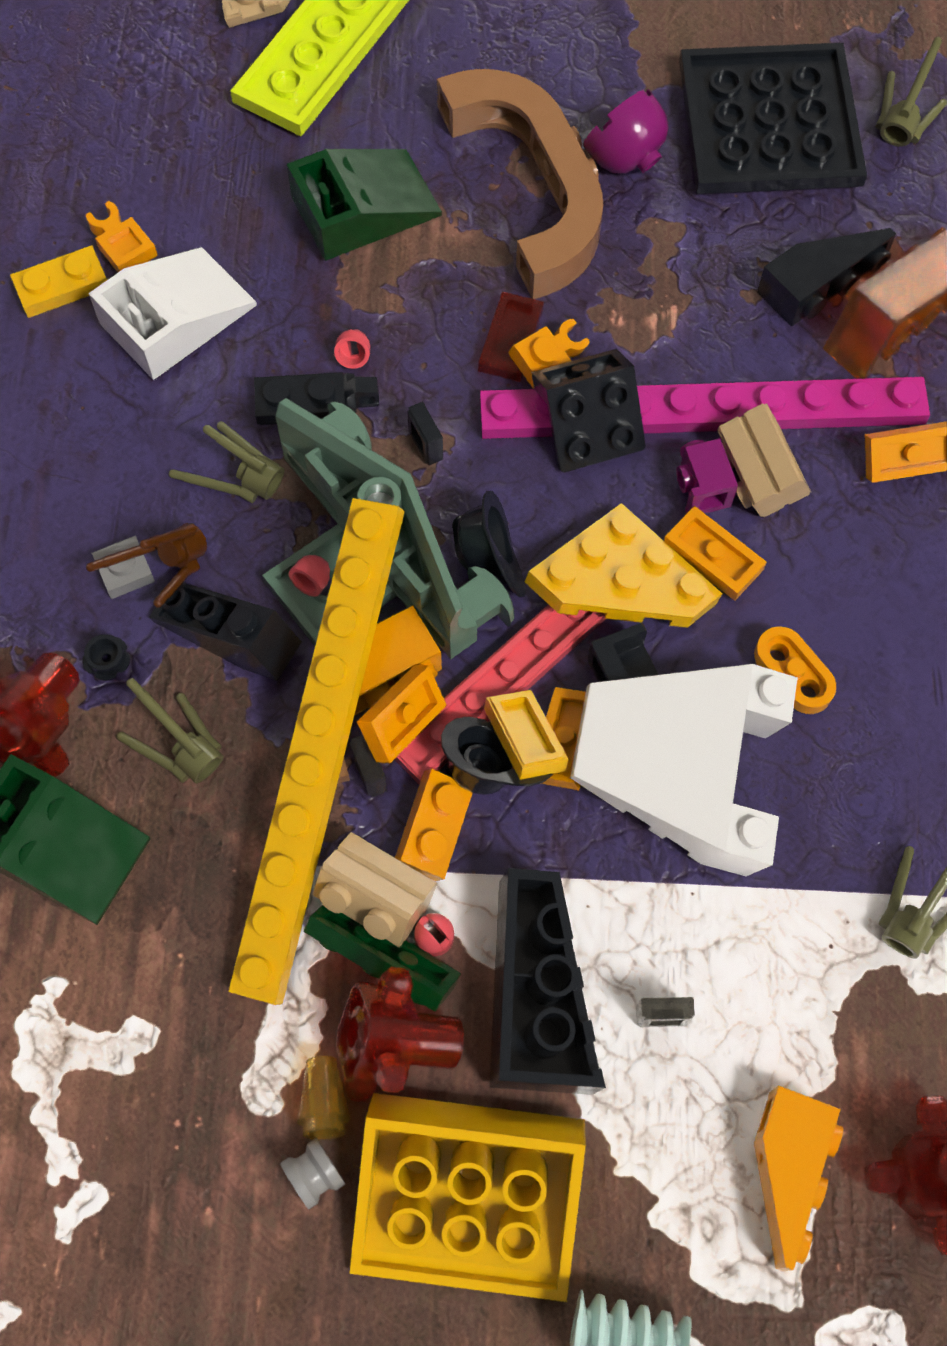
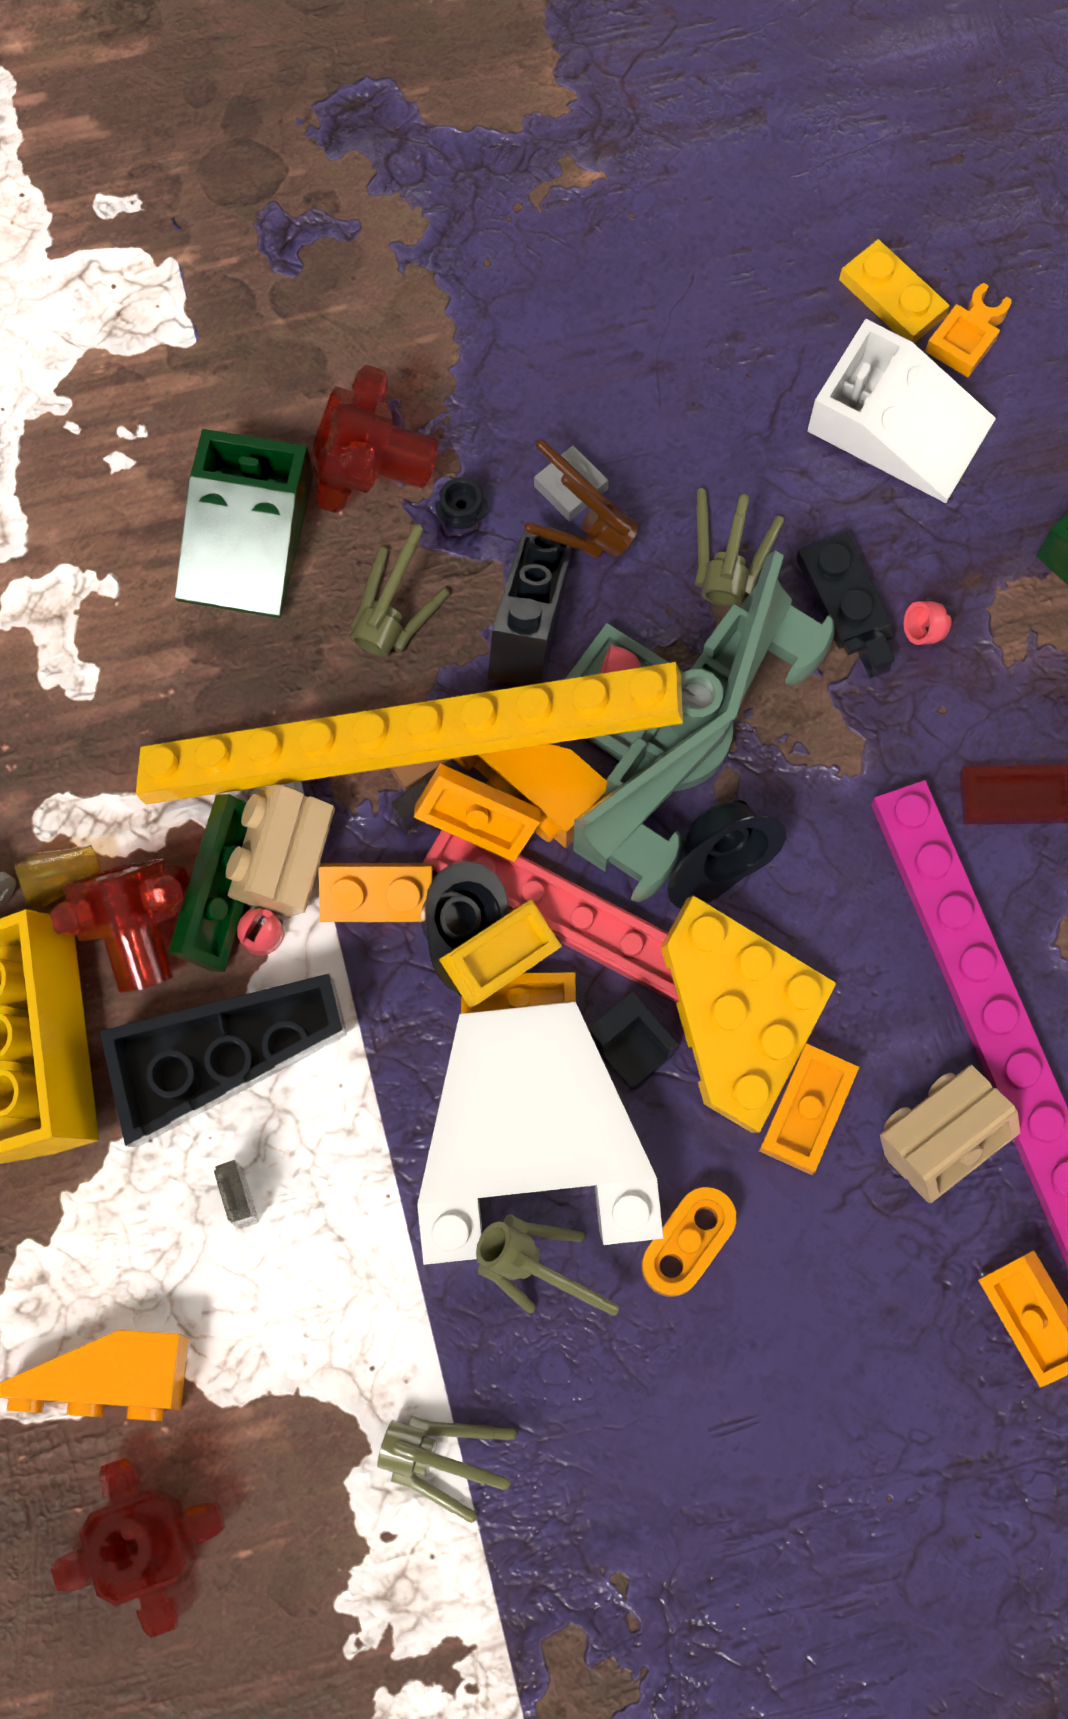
camera: 75 degrees right, 5 degrees up
black tile [407,401,443,466] -> none
light orange plate [508,319,590,389] -> none
black bracket [531,349,646,473] -> none
magenta brick [676,438,738,514] -> none
none -> olive plant [476,1214,619,1315]

